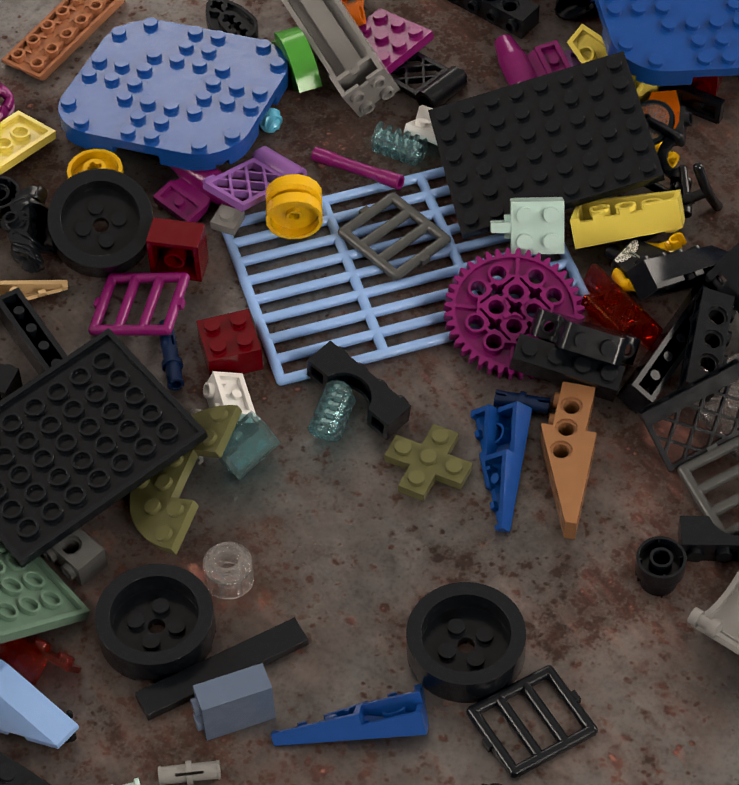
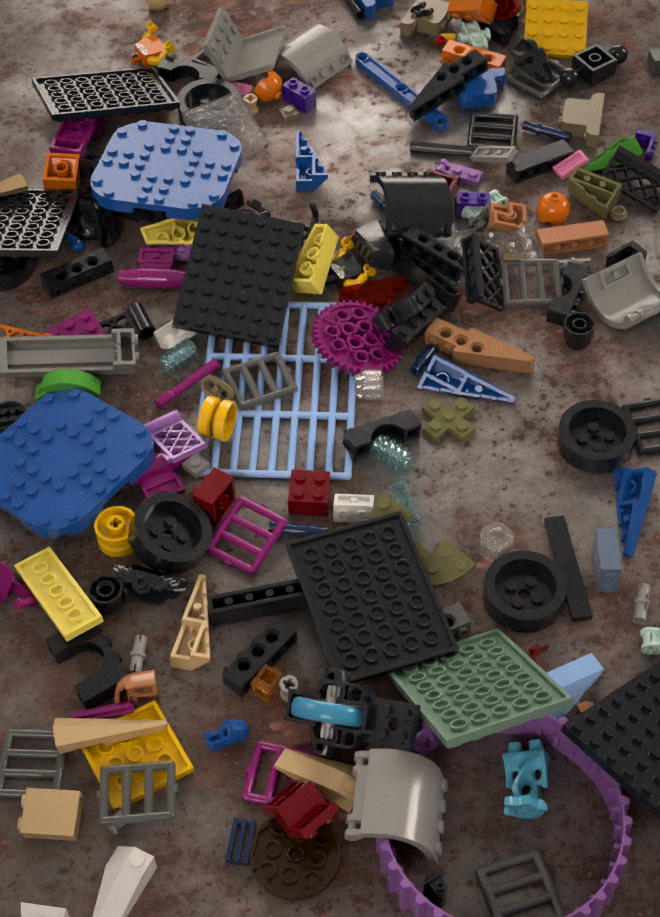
camera: 70 degrees left, 0 degrees up
light aqua hinge [490,197,564,254] -> none
none -> dark tan plate [201,376,234,402]
none -> clear piece [355,369,384,401]

